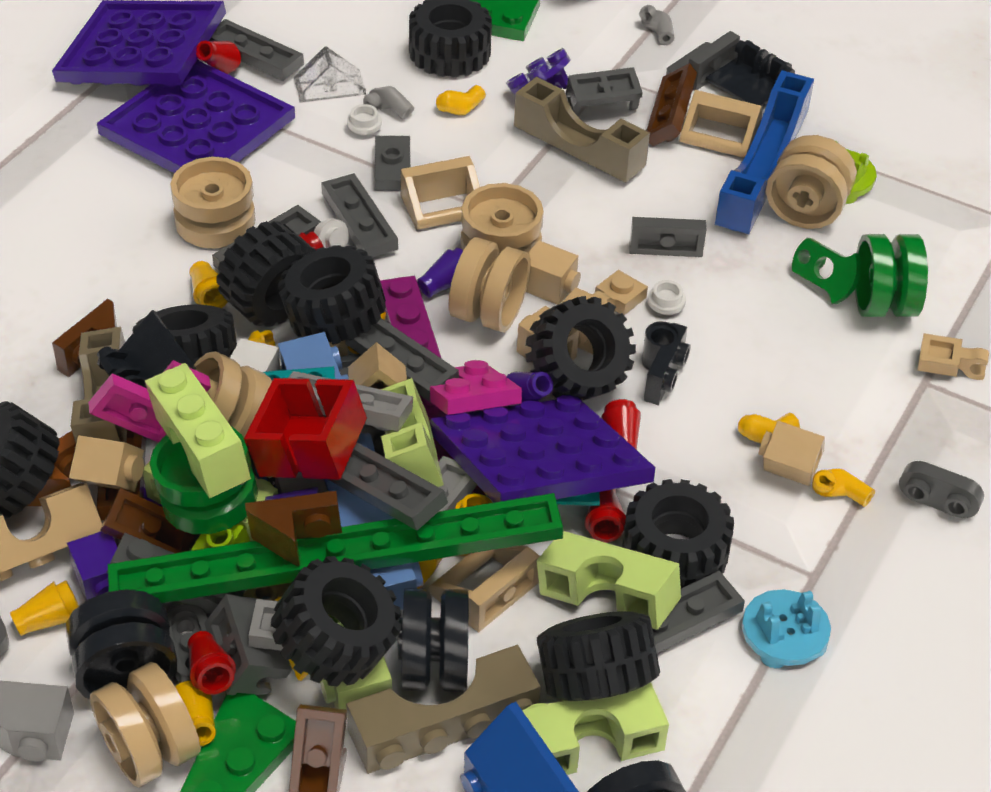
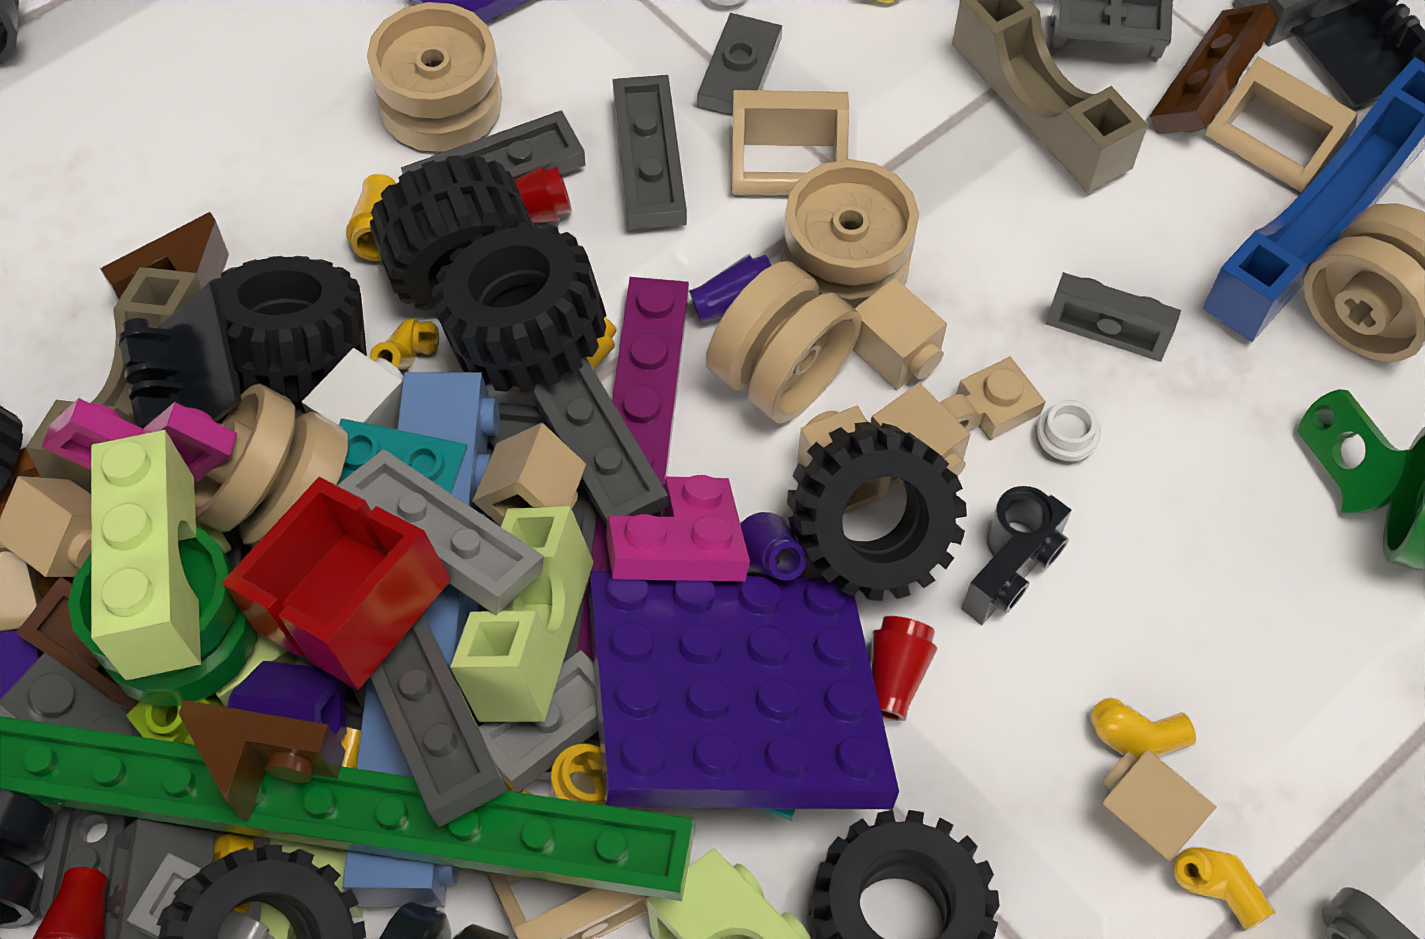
camera: 20 degrees right, 15 degrees up
white plate [314,218,349,248] -> none
red cone [585,489,626,542] -> none

